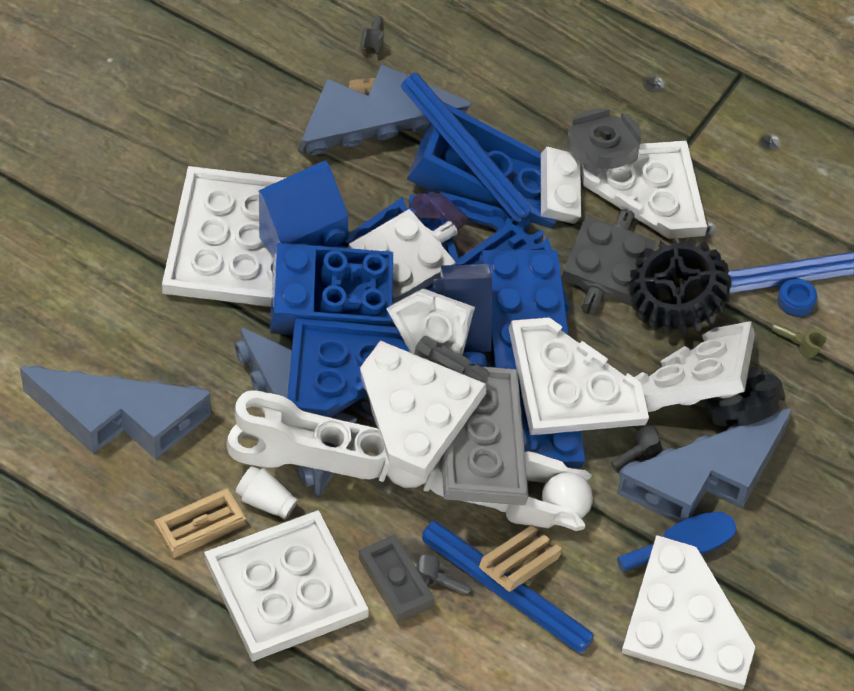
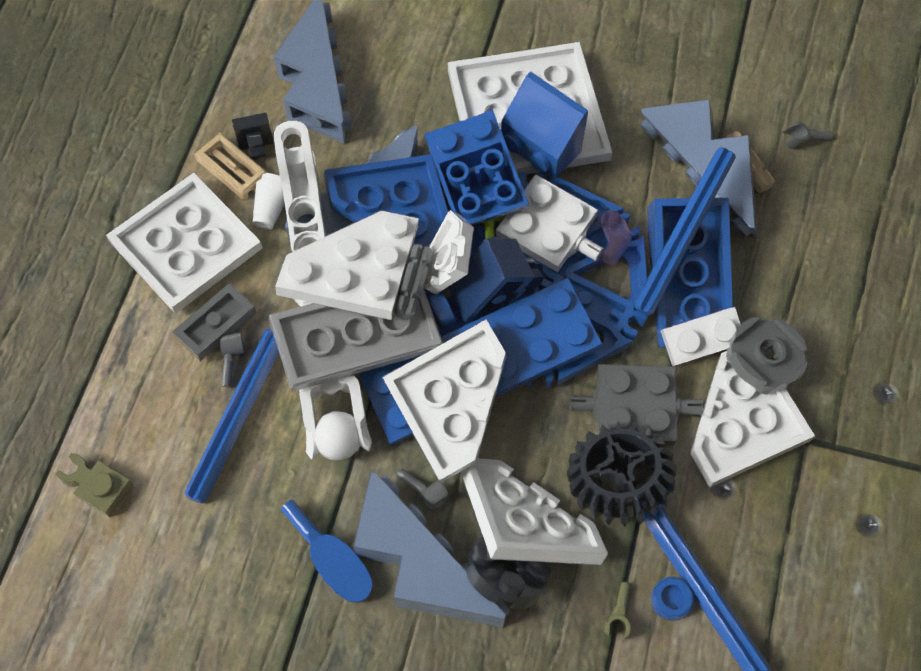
camera: 75 degrees right, 10 degrees up
tan tile [479,525,562,592] -> none
white plate [622,535,755,690] -> none
none -> black tile [232,112,274,159]

